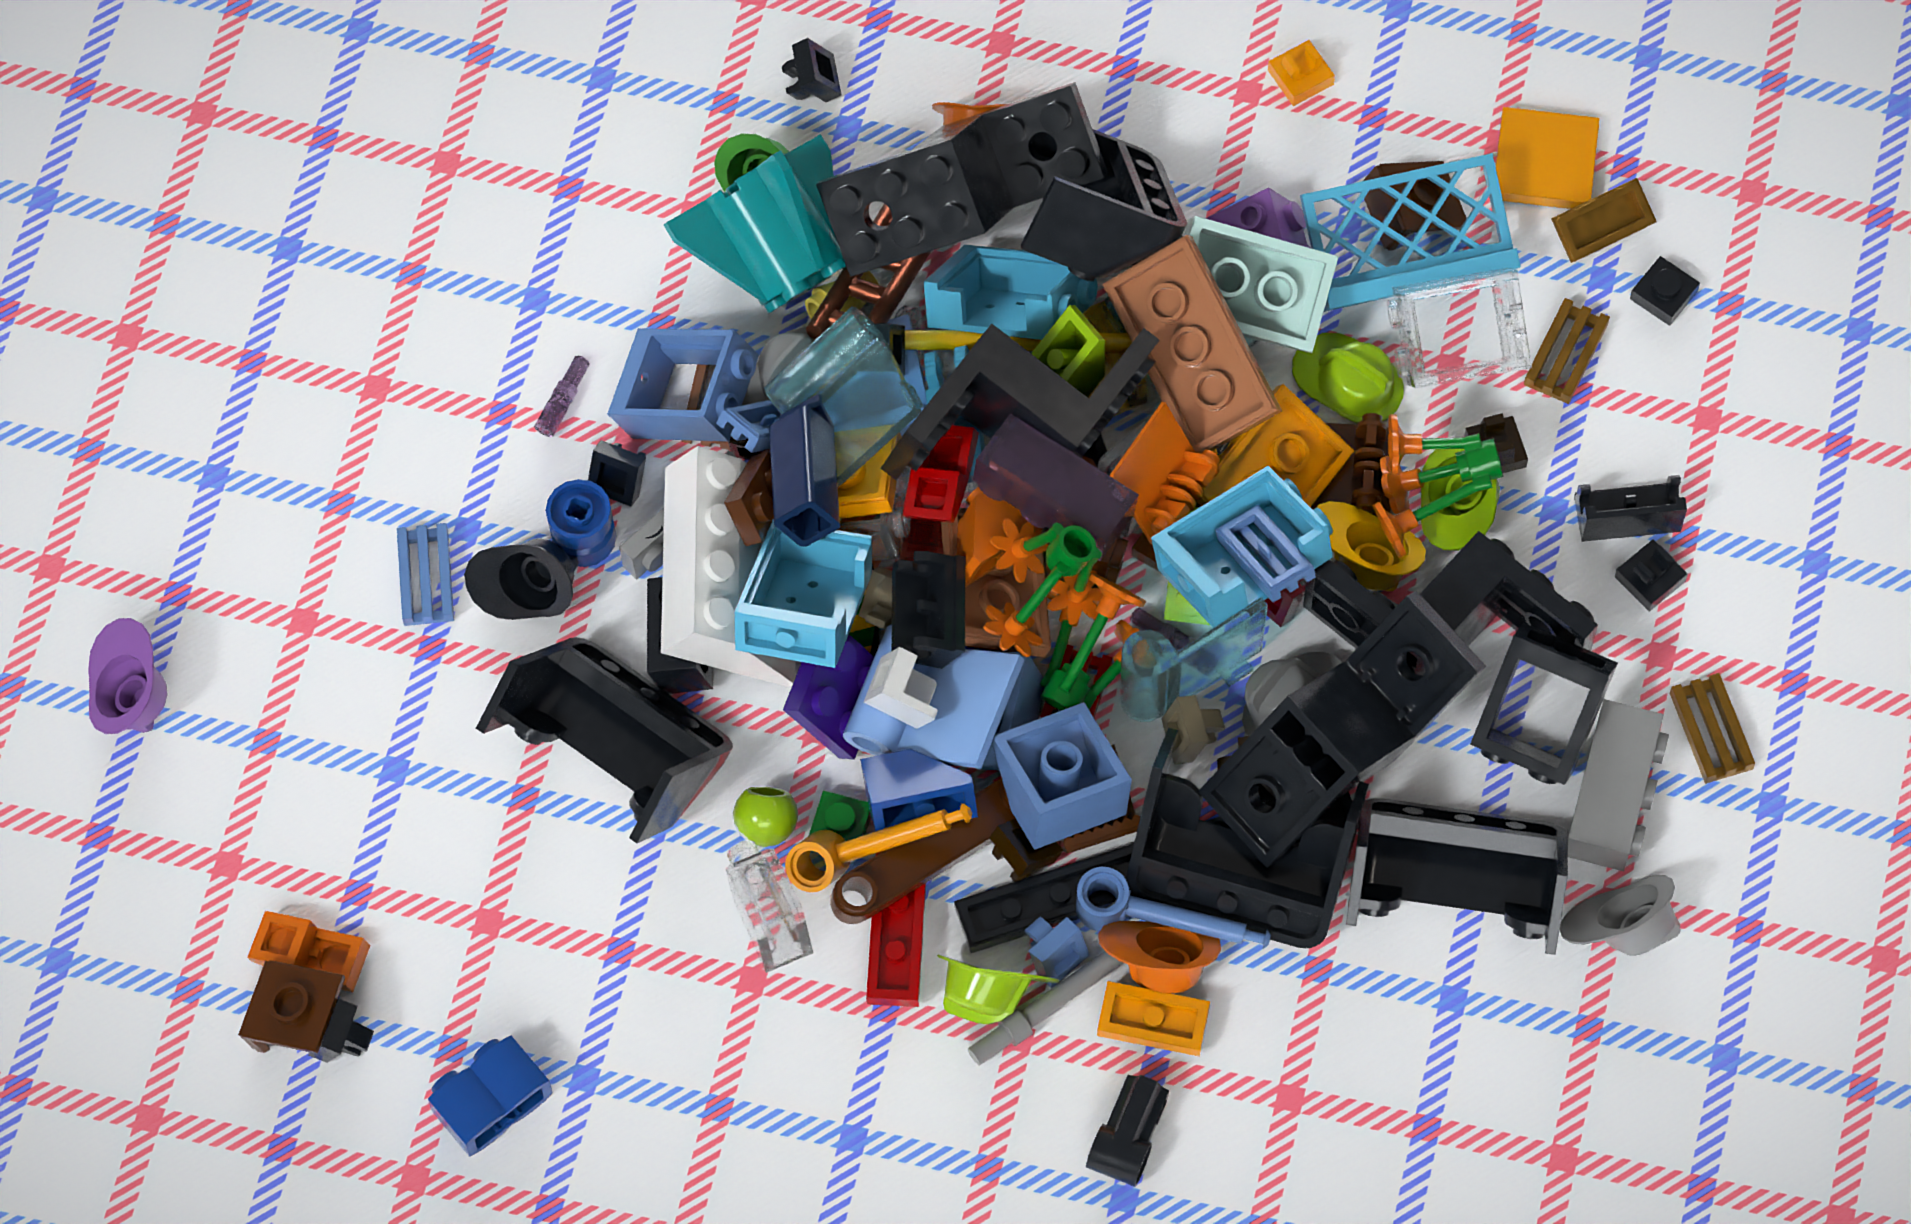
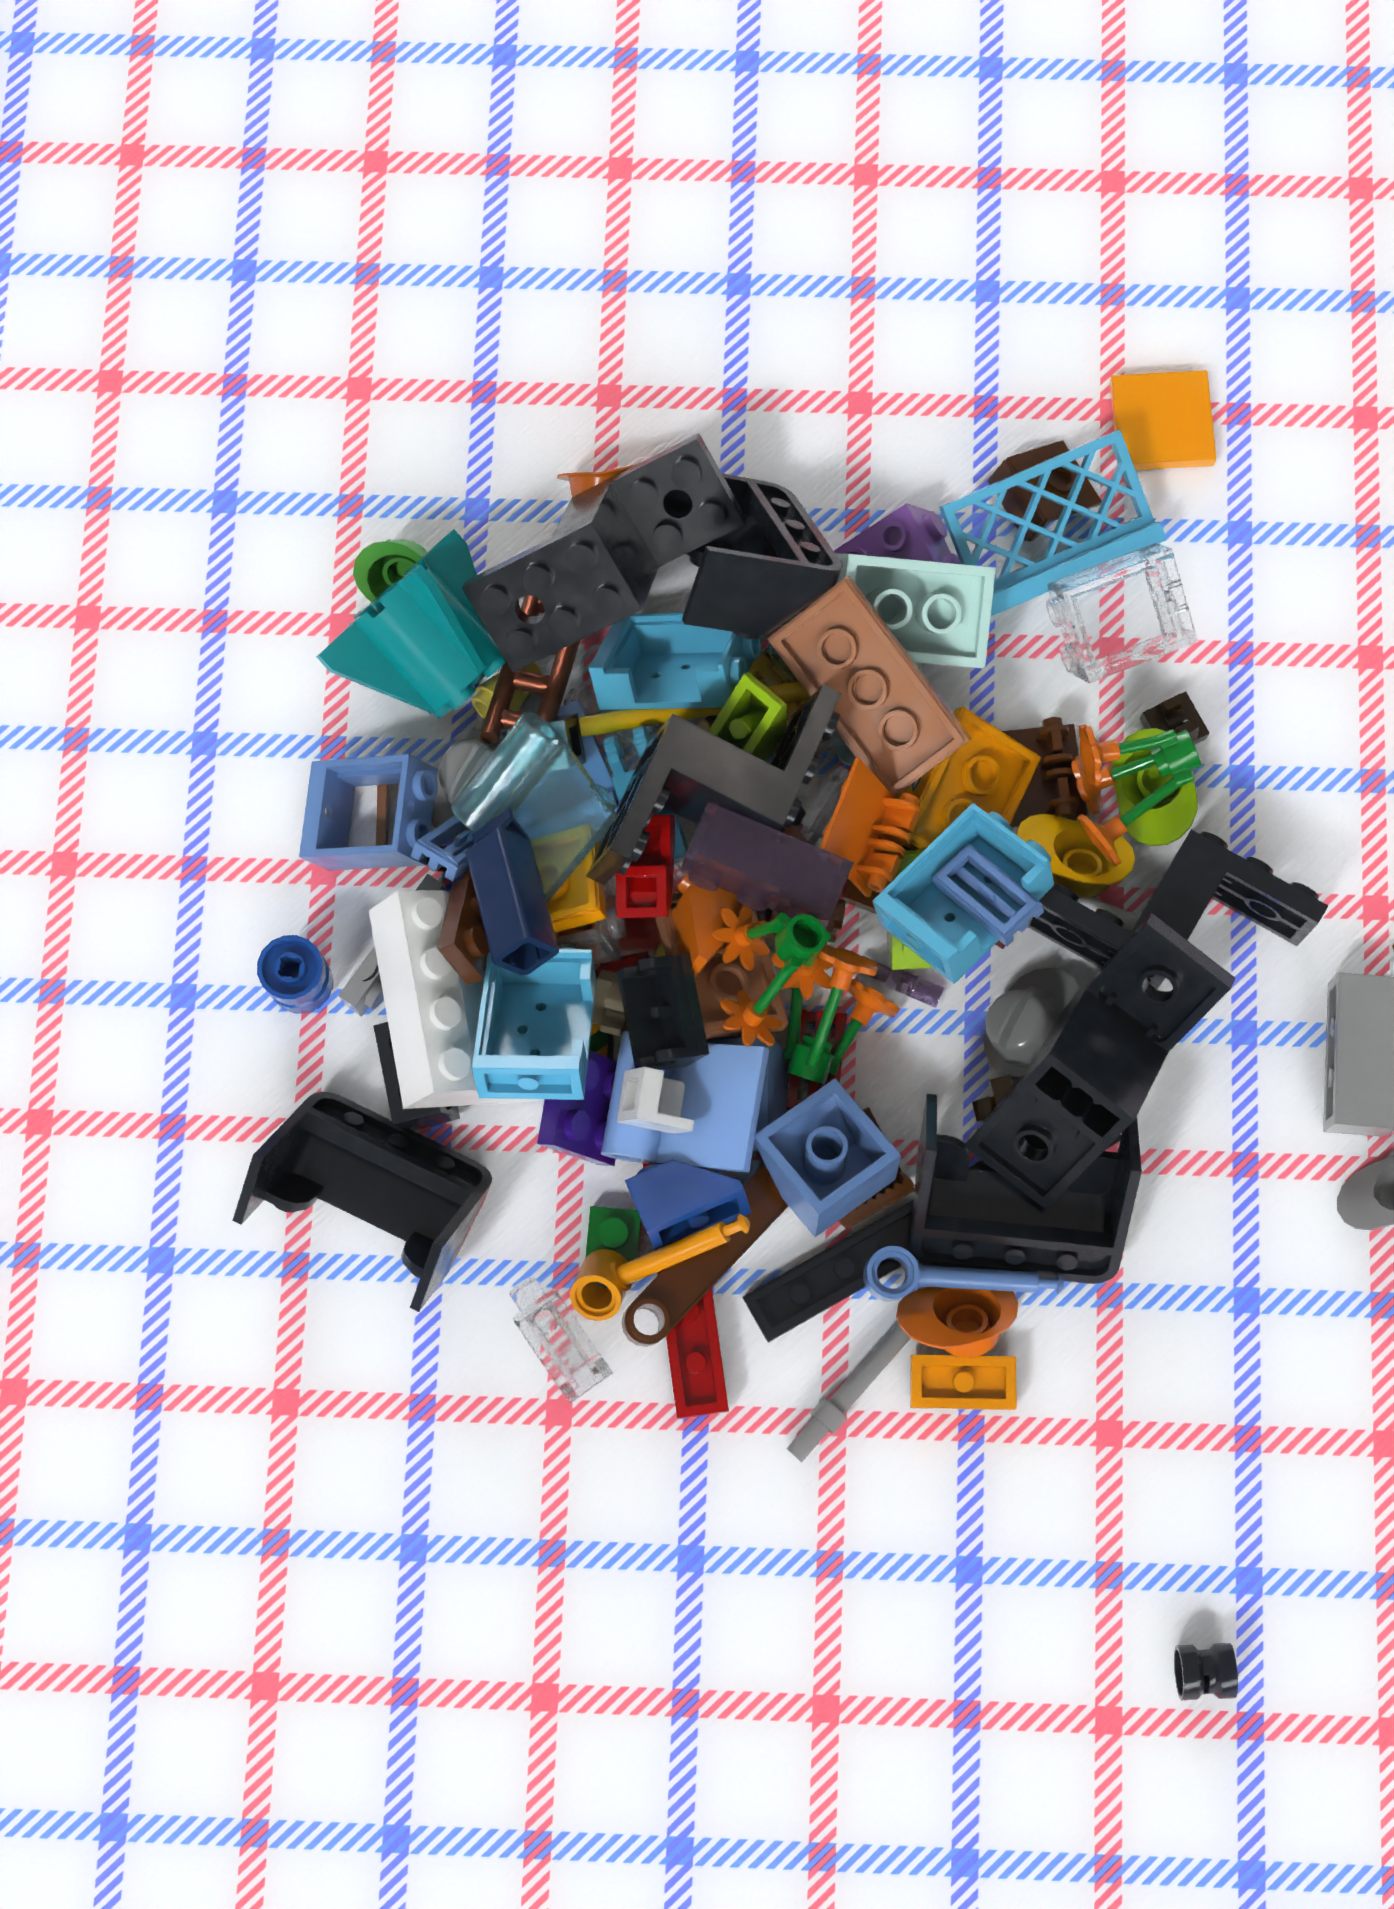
camera: 10 degrees left, 10 degrees up
reddish brown piece [238,960,345,1054] -> none
orange slope [247,911,371,993] -> none
black tile [308,998,374,1063] -> none
medium blue tile [396,523,454,626] -> none
blue brick [428,1035,553,1157] -> none
black piece [464,538,579,620] -> none
clear purple pin [534,355,590,437] -> none
black tile [588,440,646,507] -> none
lime piece [733,787,798,847] -> none
black tile [781,37,842,102] -> none
lime piece [937,954,1059,1025] -> none
dark brown tile [989,819,1064,882] -> none
medium blue tile [1025,917,1089,988] -> none
black piece [1086,1074,1169,1187] -> none
clear light blue door [1120,597,1268,722] -> none
dark tan tile [1161,695,1225,765] -> none
light orange tile [1268,40,1335,107] -> none
lime piece [1292,333,1404,424] -> none
black windscreen [1346,798,1568,955] -> none
black window [1470,622,1618,785] -> none
pearl gold tile [1524,298,1610,404] -> none
pearl gold tile [1551,178,1657,263] -> none
black hinge [1574,475,1687,542] -> none
black tile [1614,539,1688,612] -> none
black plate [1630,256,1700,326] -> none

